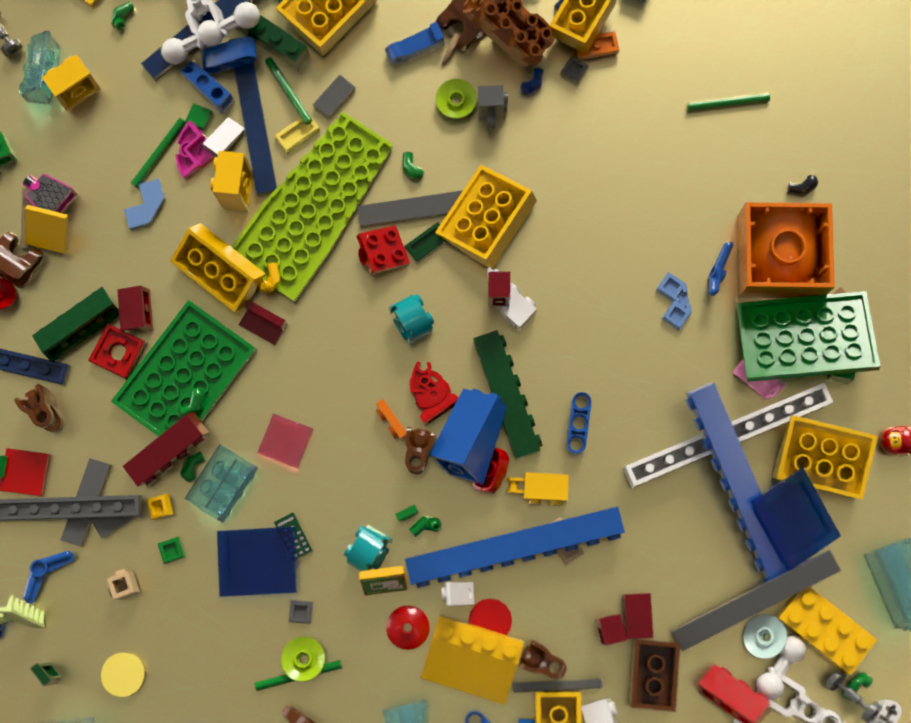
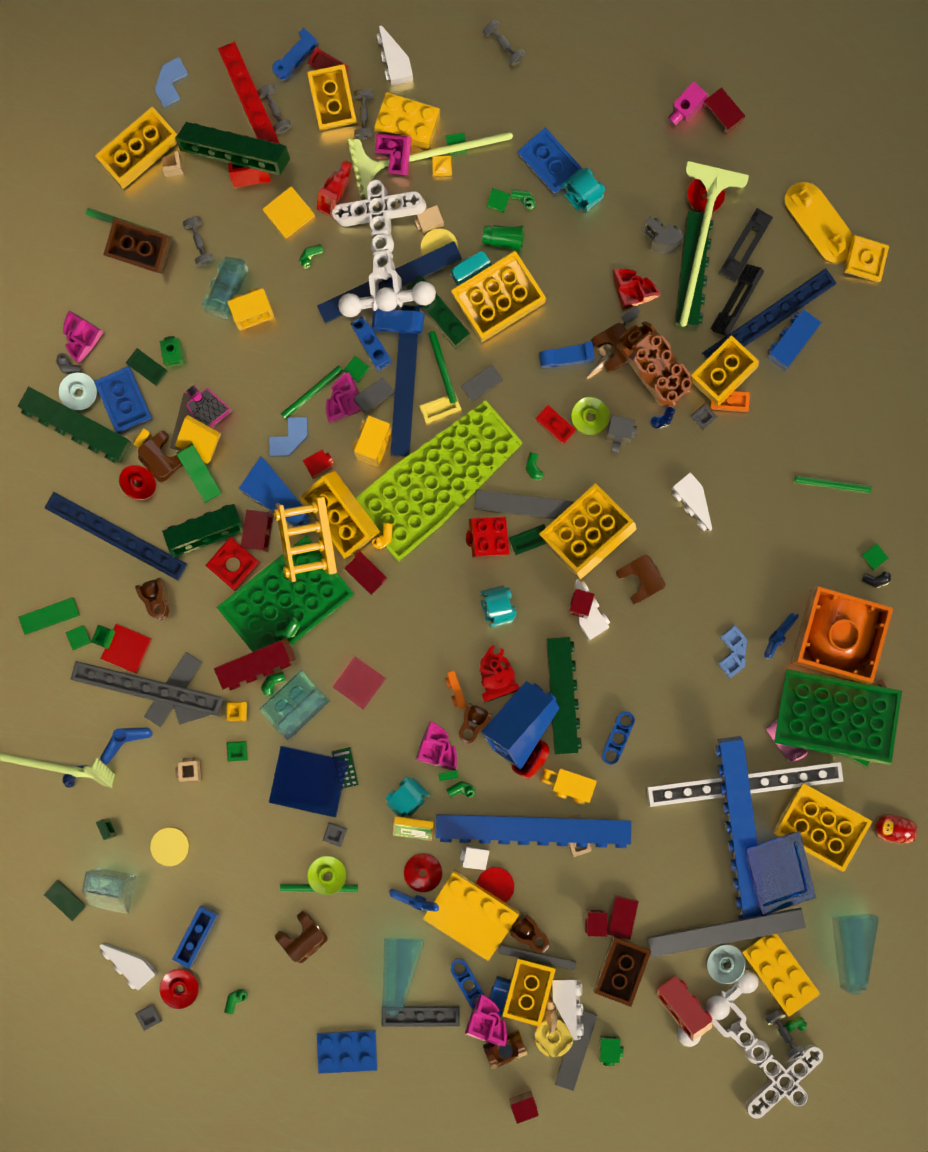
camera: 10 degrees right, 5 degrees up
none -> green tile [176,444,222,503]
none -> blue slope [239,456,310,527]
none -> yellow fence [273,495,337,582]
none -> red brick [303,449,334,479]
none -> blue piece [389,889,439,912]
none -> dark pink brick [416,722,457,770]
none -> red plate [535,405,576,445]
none -> reddish brown piece [616,555,665,604]
none -> white slope [671,472,712,532]
none -> green tile [861,544,889,570]

